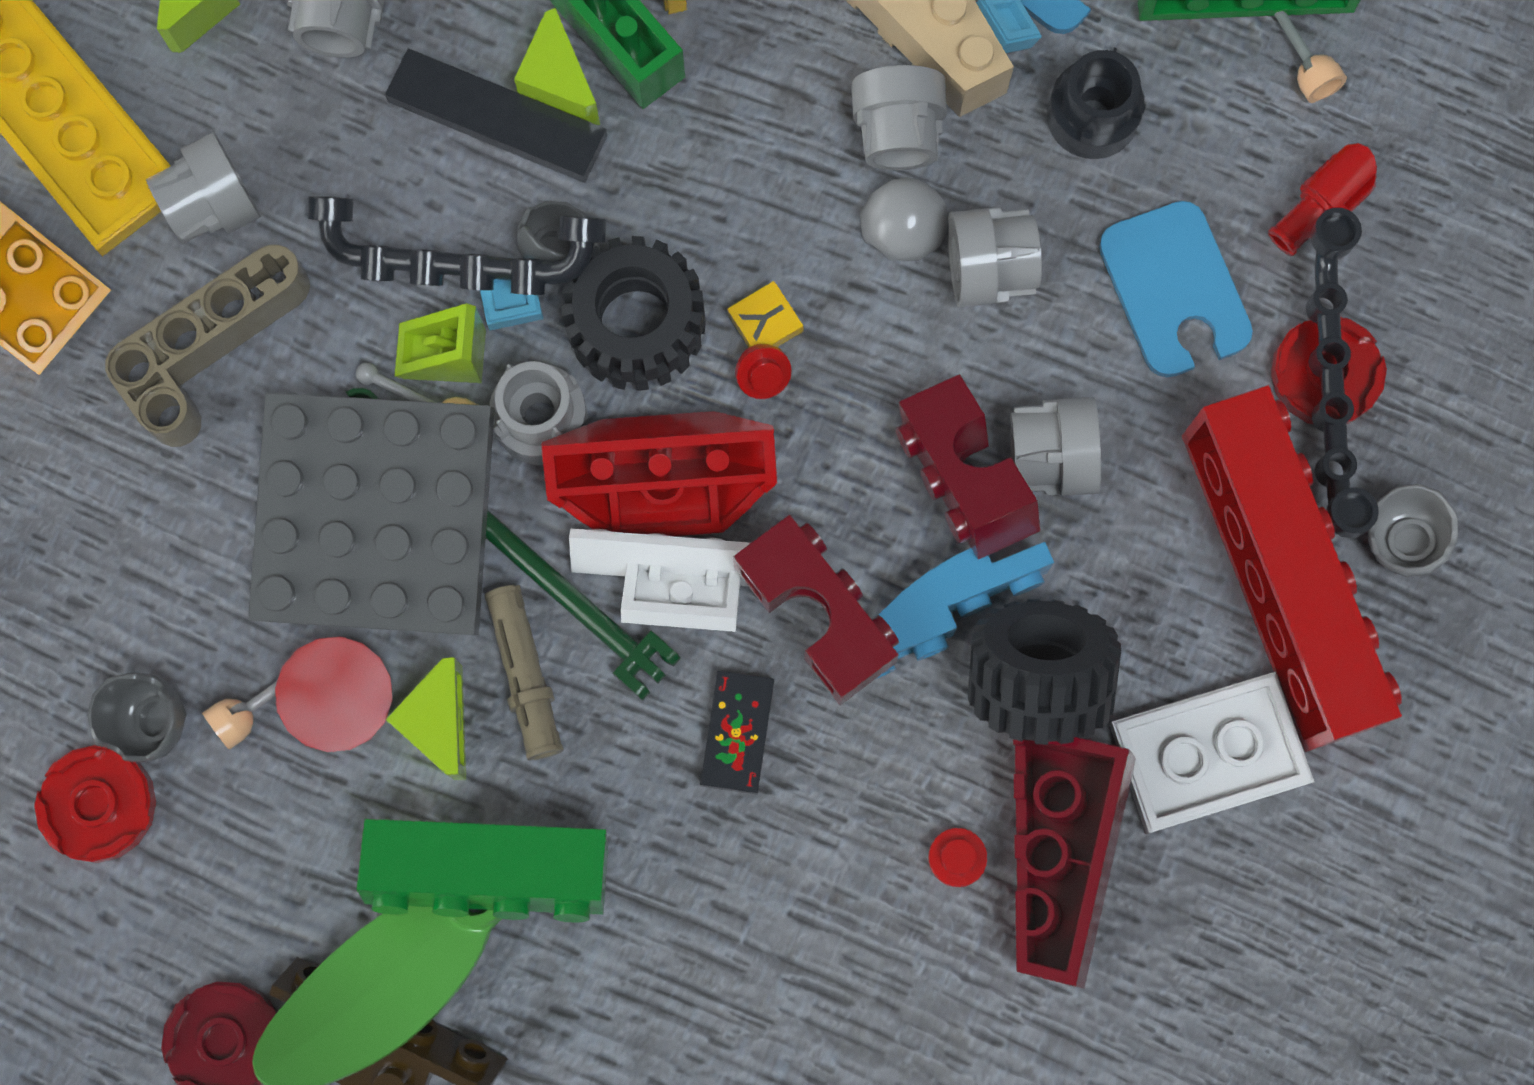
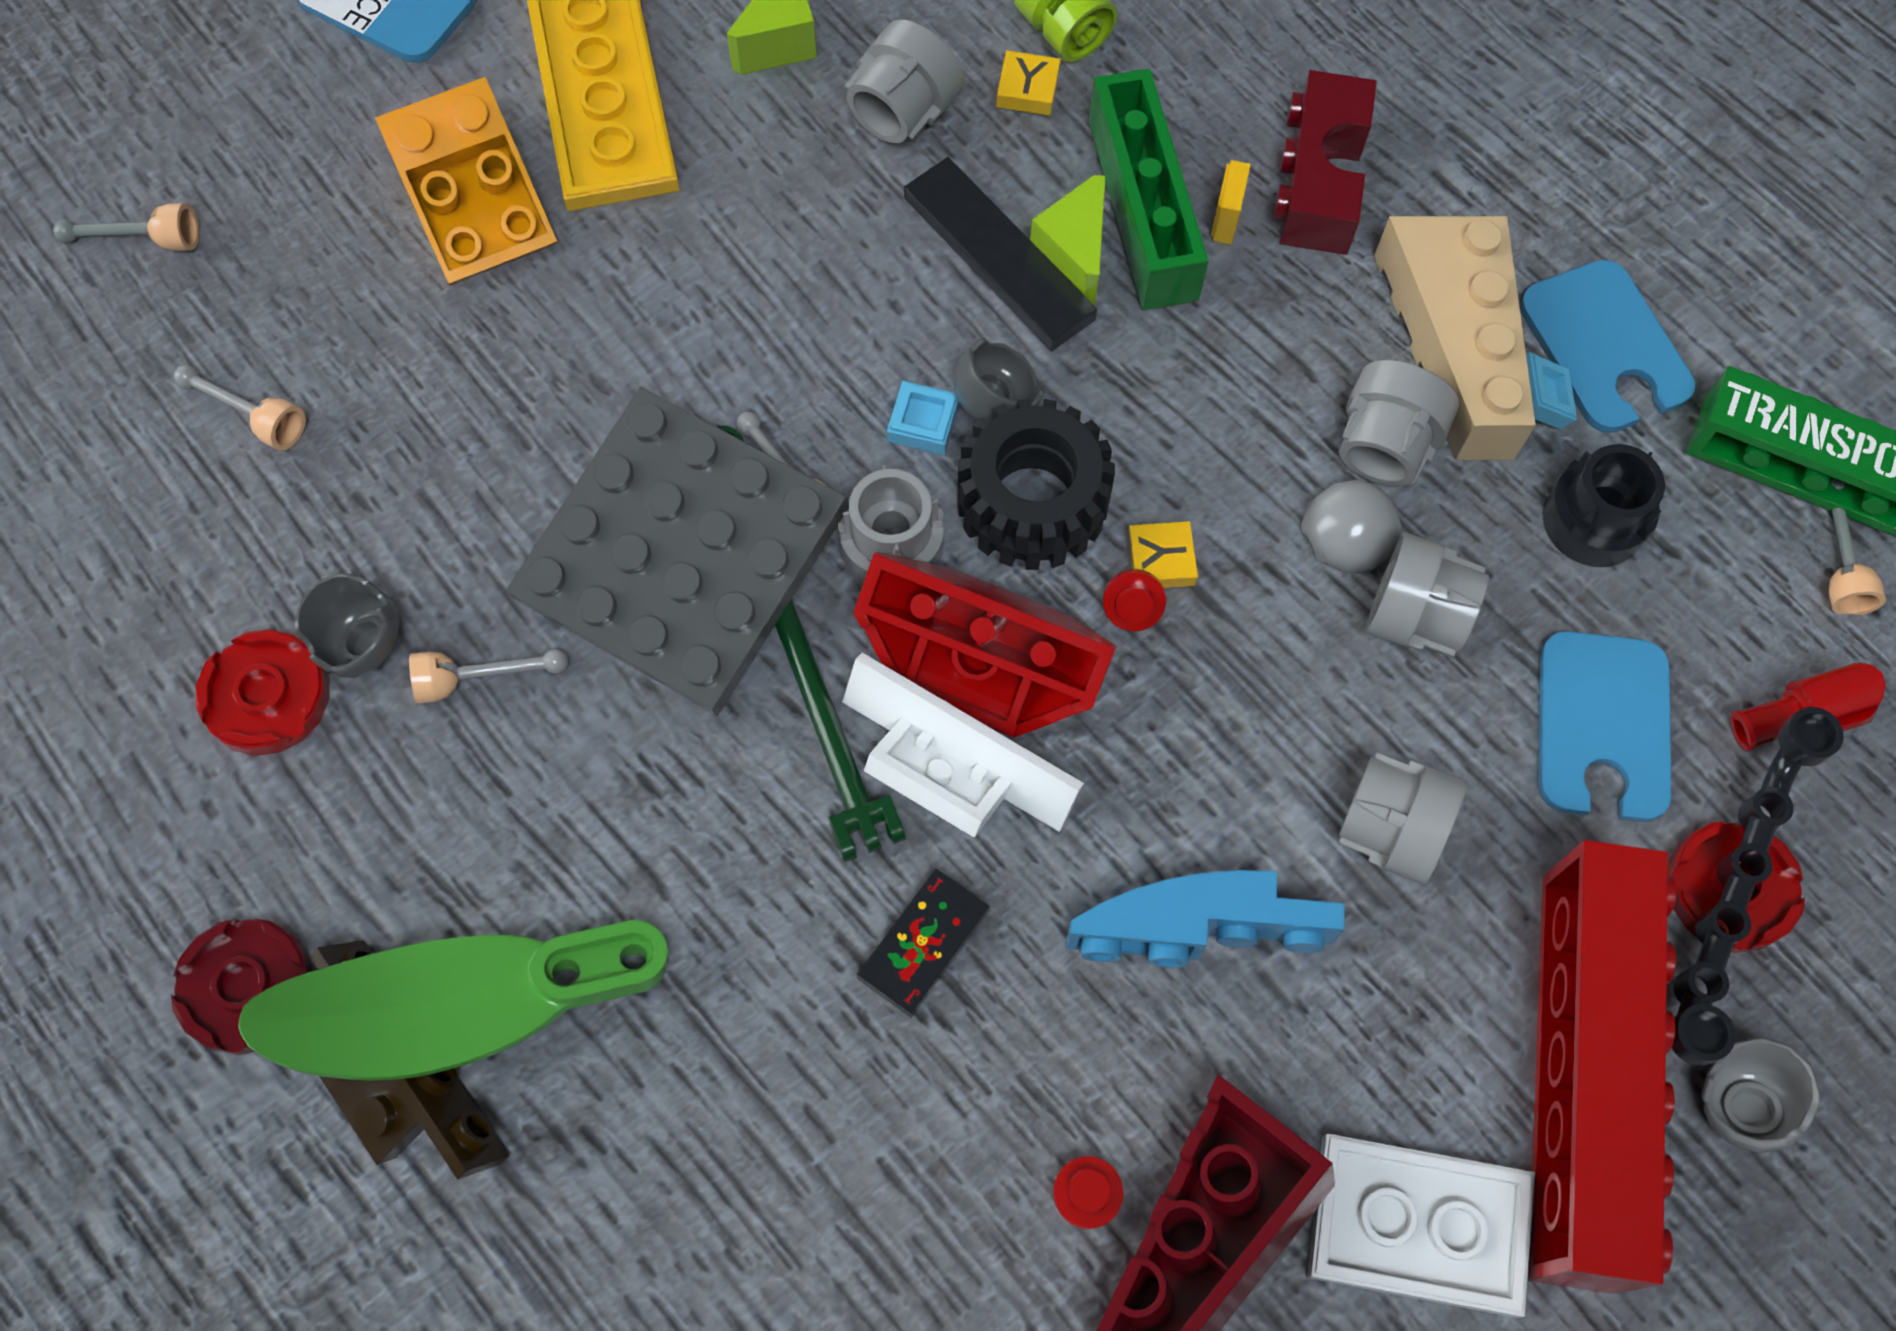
camera: 25 degrees right, 10 degrees down
dark tan beam [105,245,310,447] -> none
light grey piece [146,132,261,244] -> none
tile [275,636,393,752] -> none
black bar [308,196,606,295] -> none
green brick [356,819,608,923] -> none
lime slope [386,657,466,780] -> none
lime slope [394,303,486,383] -> none
dark tan pin [484,585,564,761] -> none
dark red arch [733,515,899,705] -> none
dark red arch [896,374,1041,560] -> none
black tyre [968,599,1121,745] -> none

